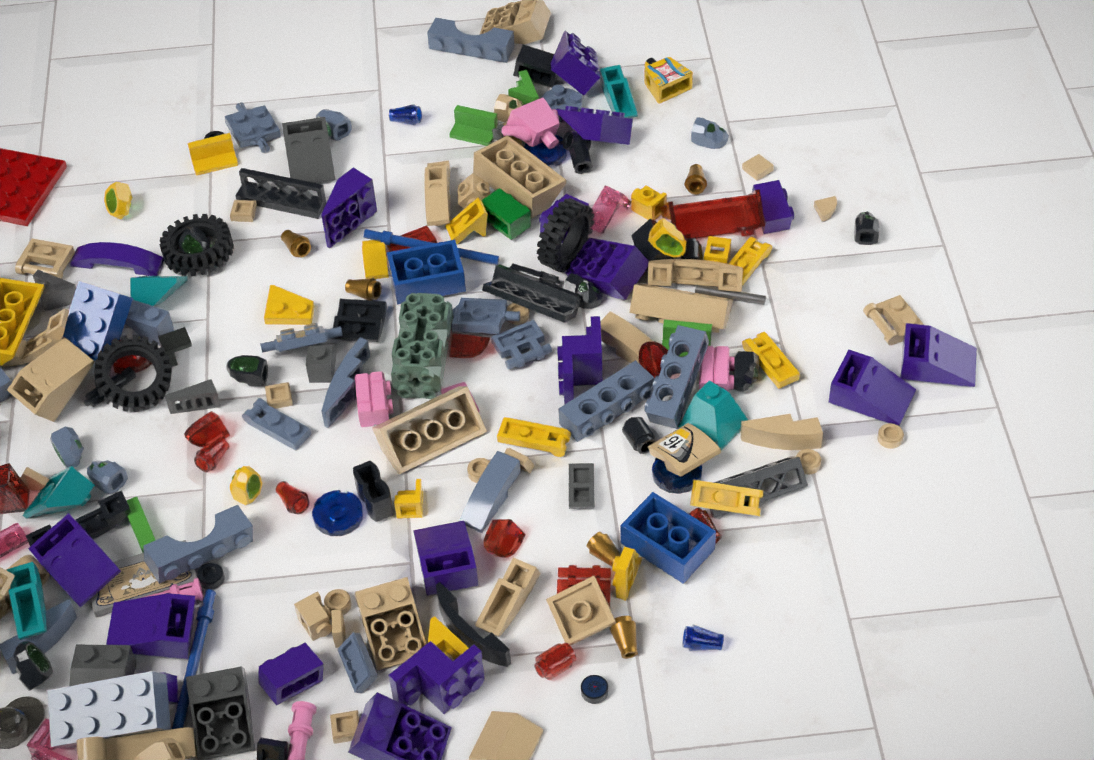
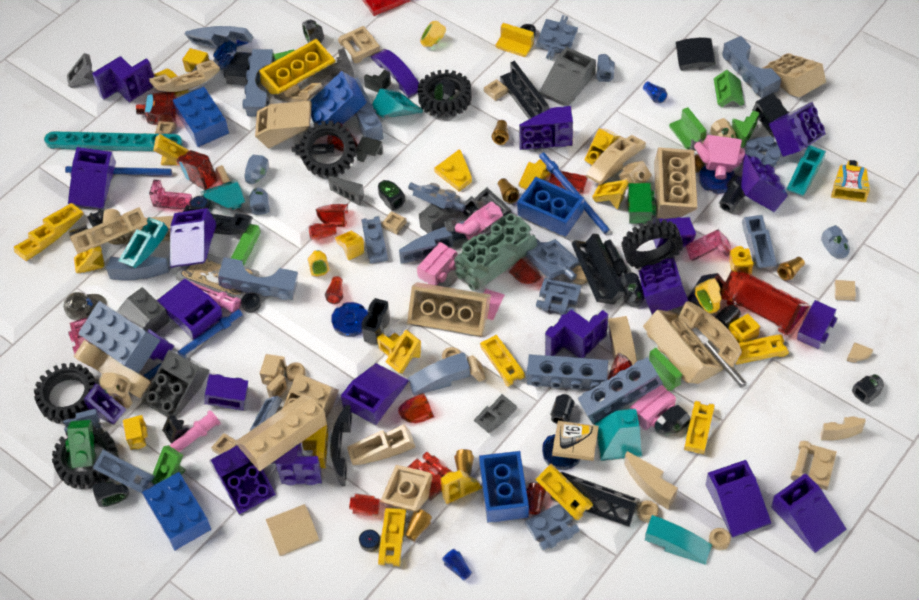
camera: 45 degrees right, 5 degrees up
black rock [13,641,53,691] -> none
none -> tile [190,196,209,209]
none -> tan slope [235,395,327,471]
none -> yellow slope [335,230,364,260]
none -> pearl dark grey panel [364,69,391,93]
none -> yellow plate [378,508,407,567]
none -> yellow slope [385,330,421,374]
none -> bright pink torso [444,197,503,240]
none -> sand blue plate [525,504,580,551]
none -> yellow slope [584,128,621,165]
none -> teal slope [644,515,712,565]
none -> black slope [676,37,716,71]
none -> bright green panel [713,70,744,107]
none -> sand blue slope [741,214,777,269]
none -> tan slope [821,416,866,440]

